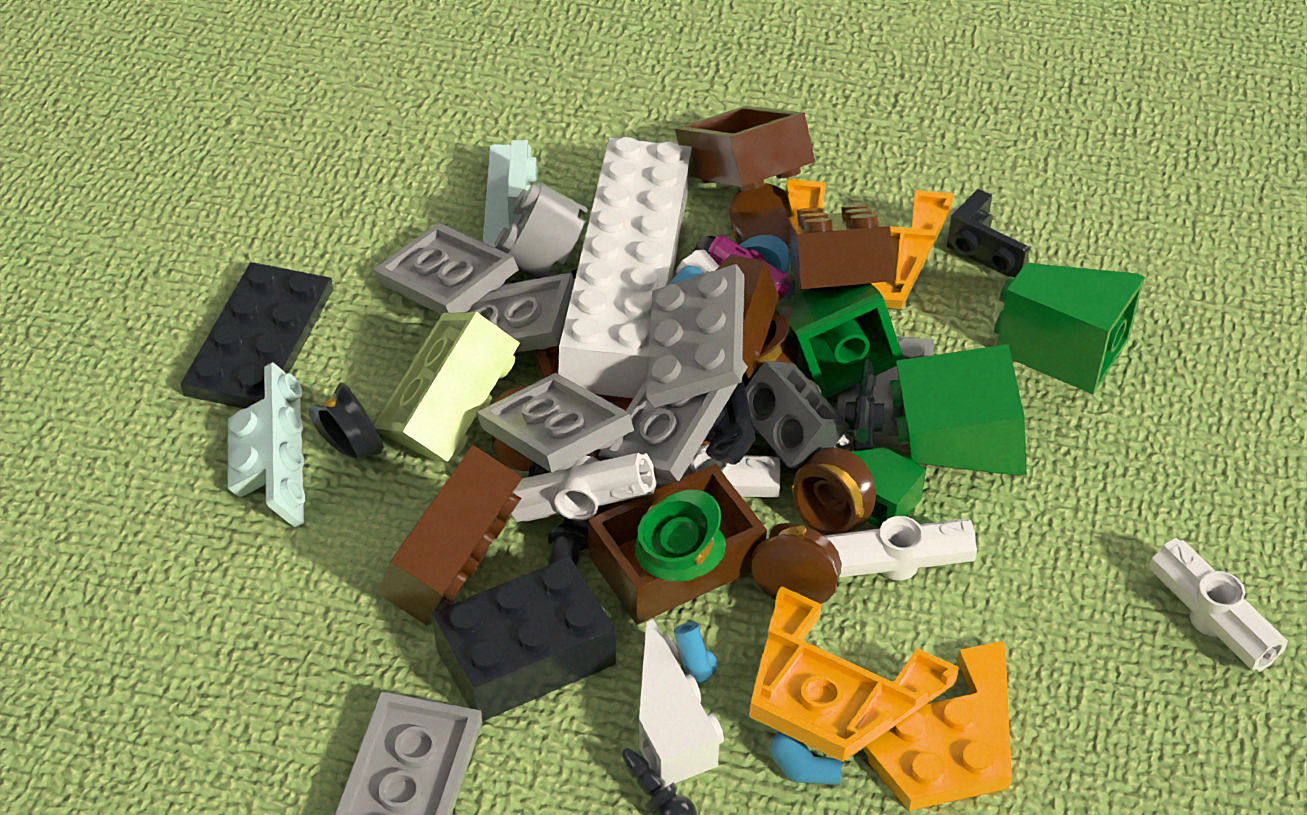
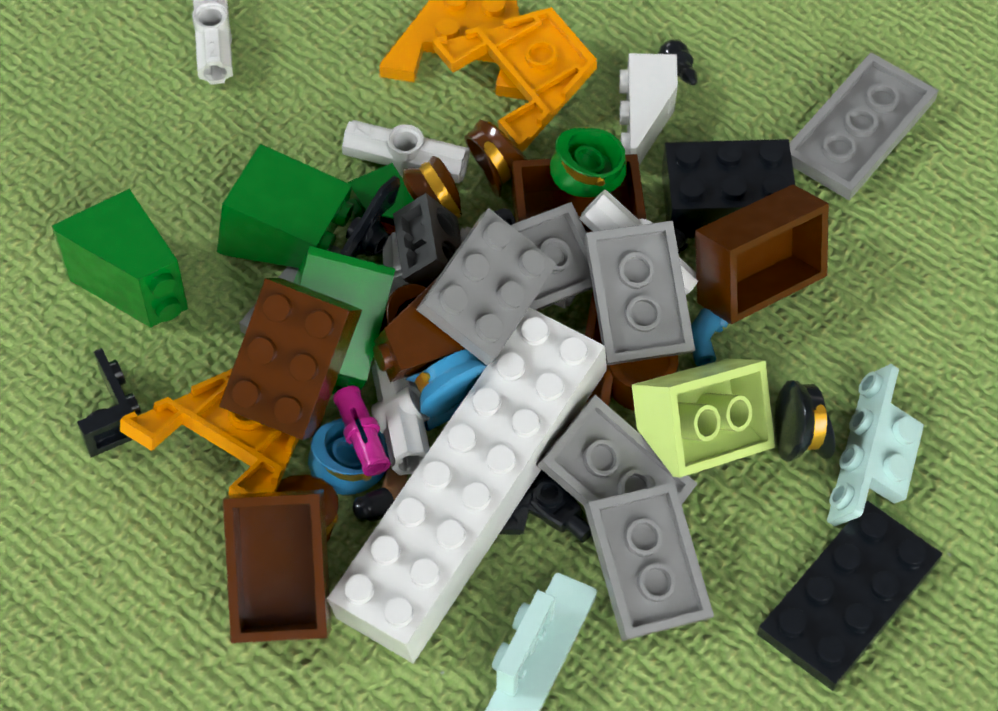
camera: 155 degrees left, 10 degrees up
light grey brick [493,183,587,279] -> none
dark azure arm [673,622,718,684] -> none

